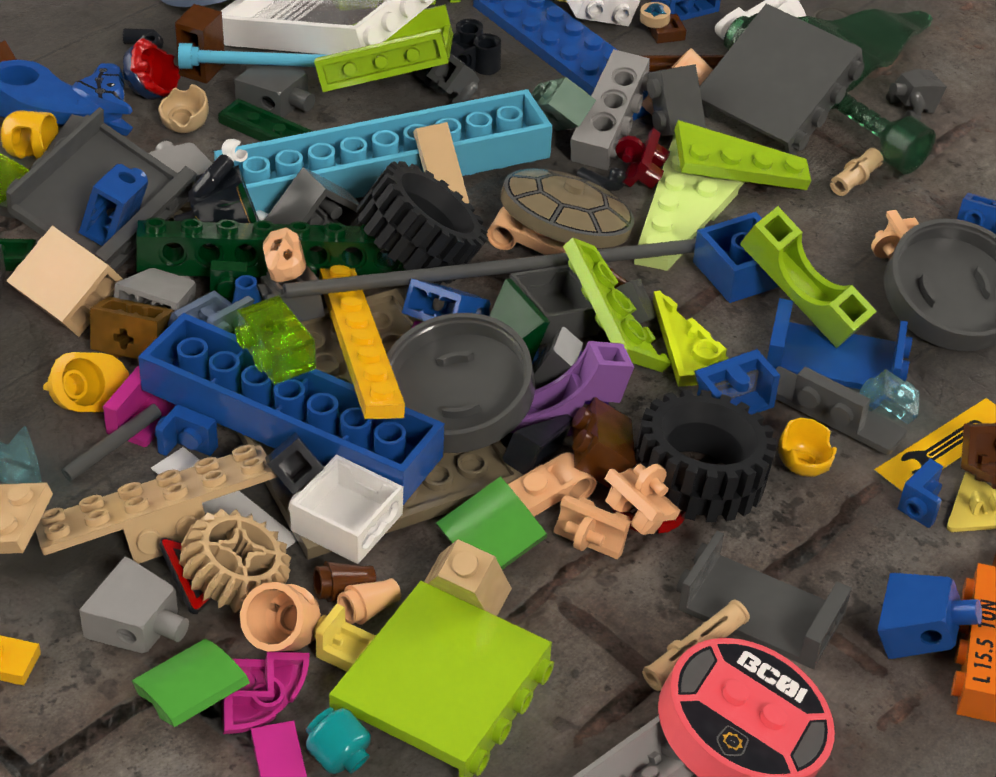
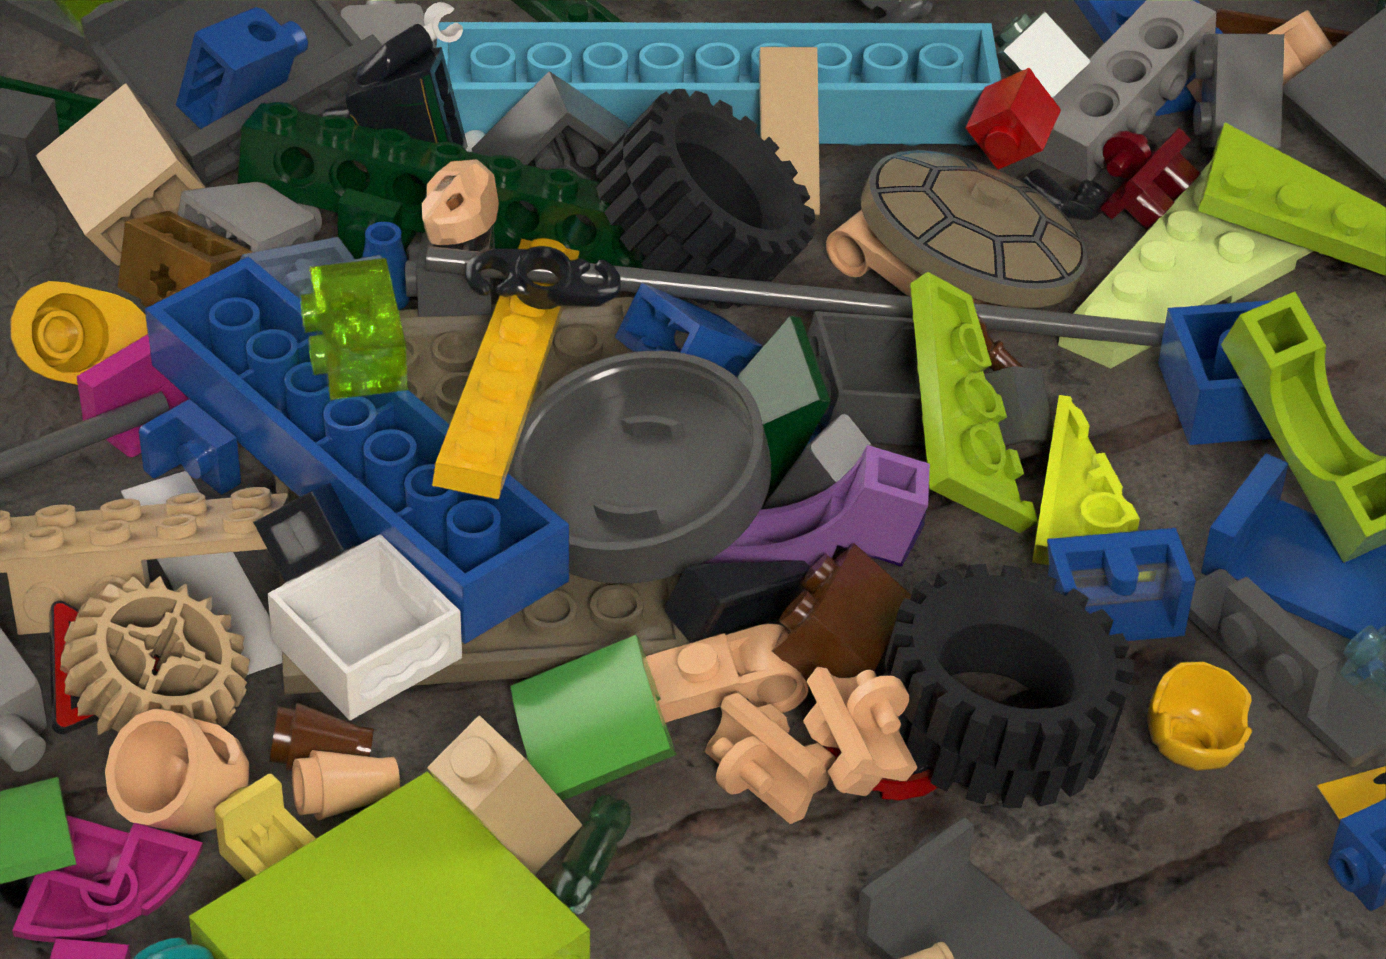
camera: 20 degrees right, 0 degrees up
none -> black piece [465,246,621,309]
none -> clear green axle [548,794,632,917]
none -> red brick [965,68,1061,170]

